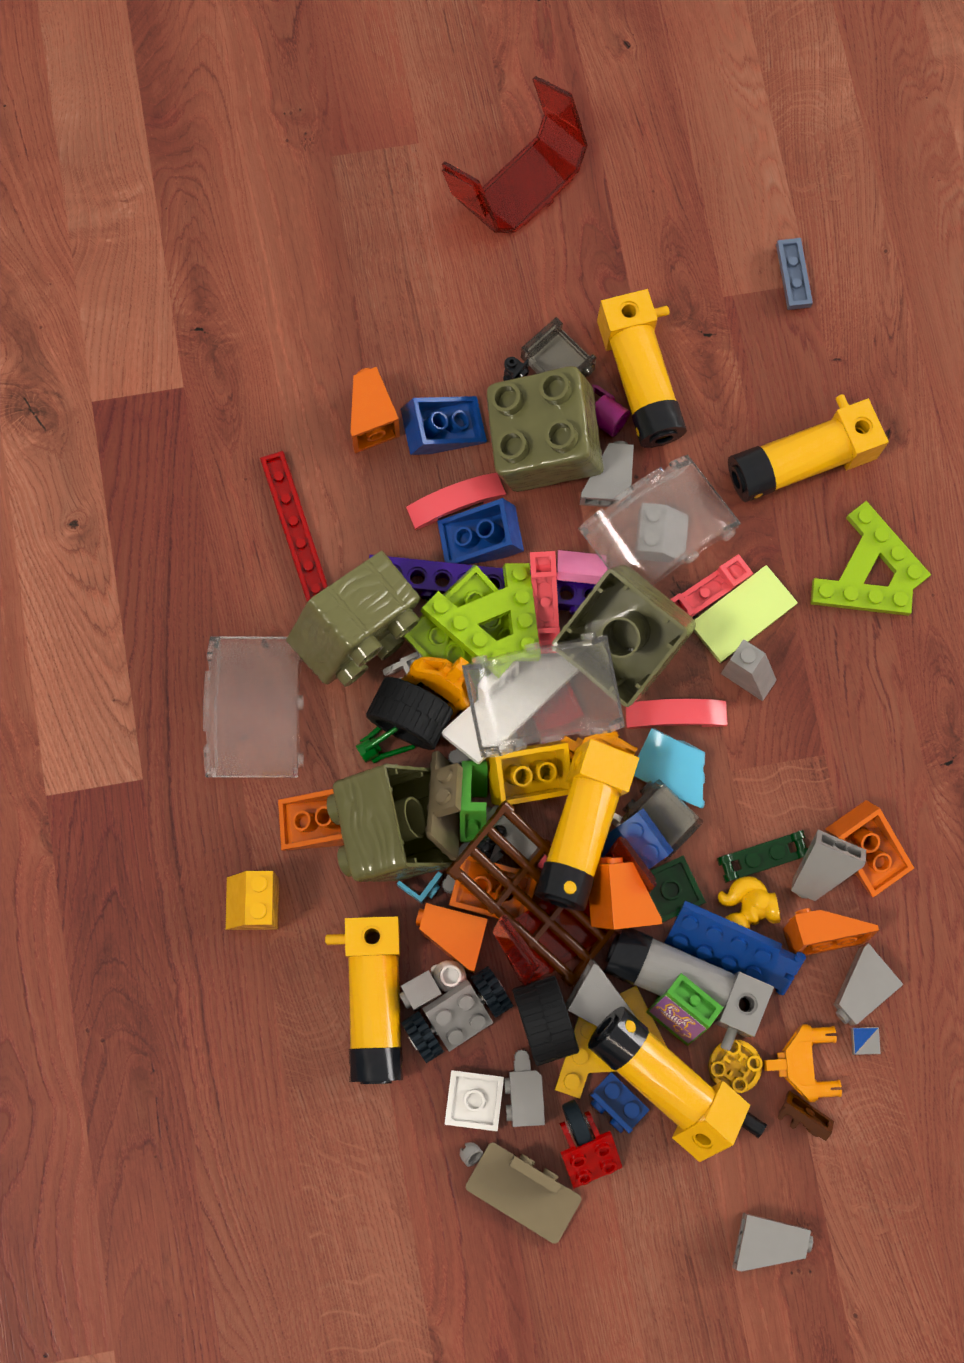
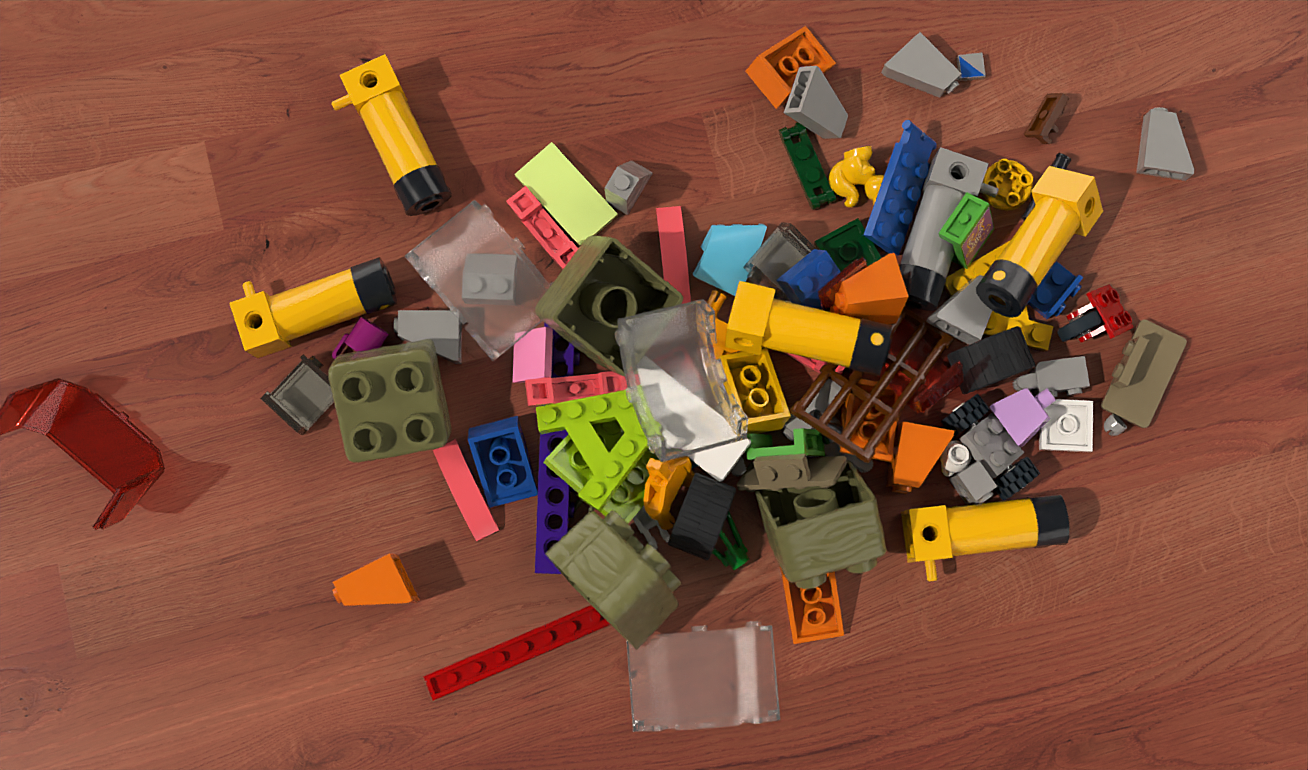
camera: 90 degrees left, 5 degrees up
yellow slope [225,871,279,930] -> none
medium azure bracket [397,871,443,904] -> none
blue slope [400,396,487,455] -> none
black hinge [503,357,529,381] -> none
light orange connector [763,1024,842,1102] -> none
sand blue plate [776,238,813,310] -> none
orange slope [783,908,879,956] -> none
lime plate [811,501,931,616] -> none
none -> lavender torso [989,388,1056,447]

